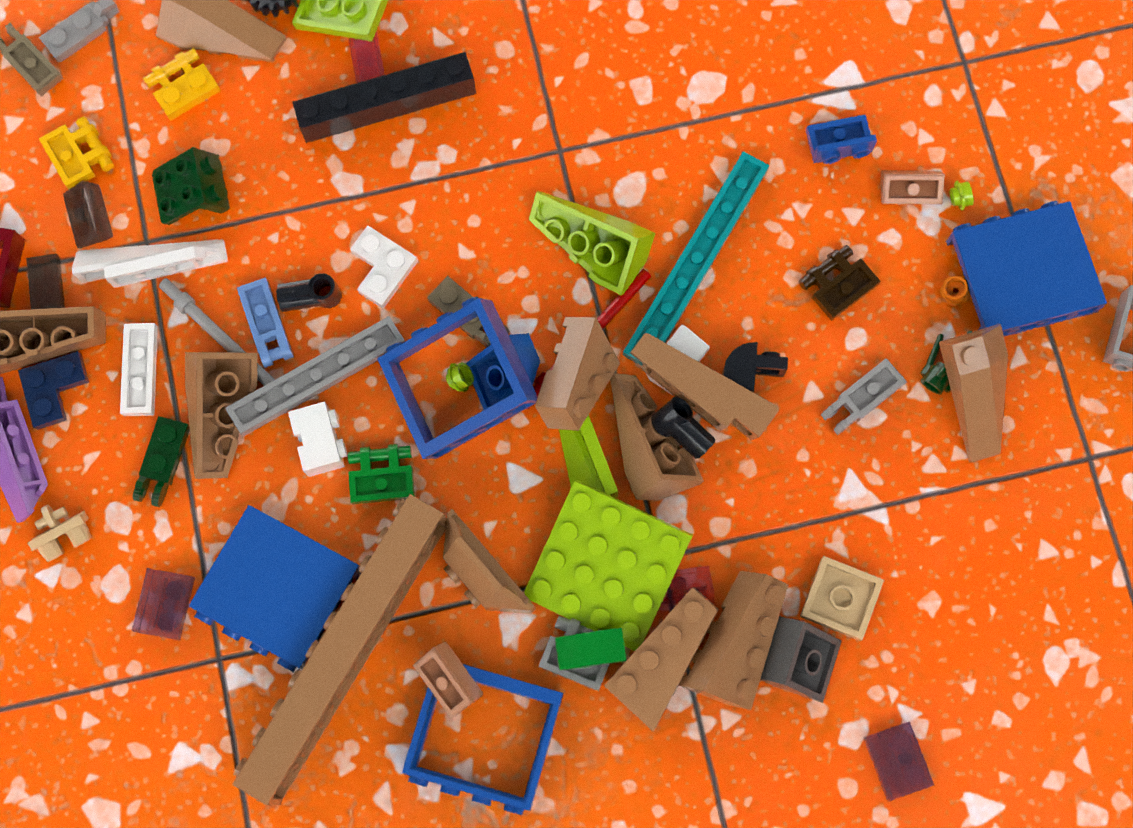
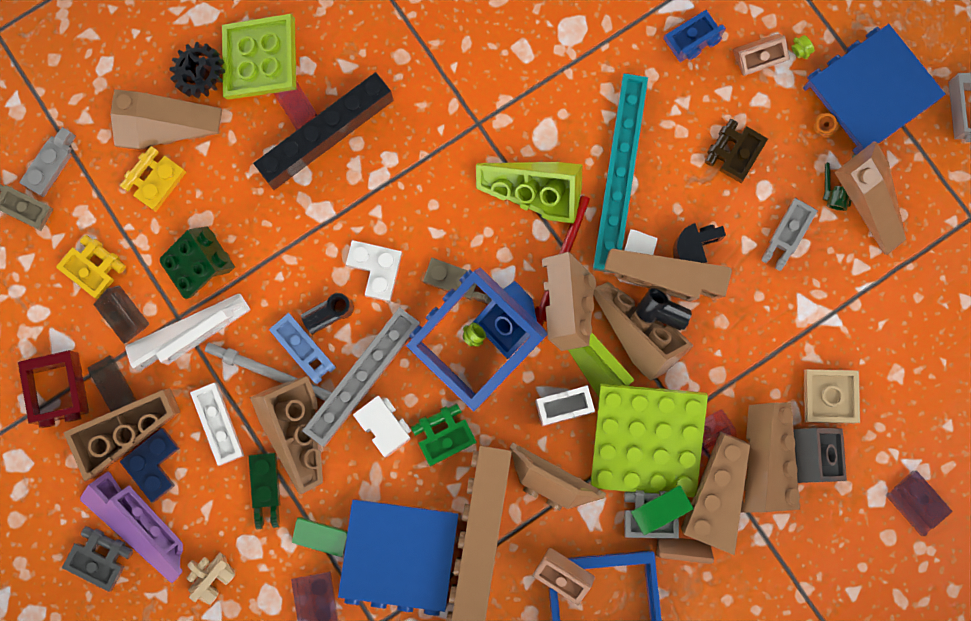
camera: 25 degrees left, 5 degrees up
none -> slope [292,517,348,557]
none -> white brick [535,386,595,427]
none -> nougat slope [656,538,714,564]

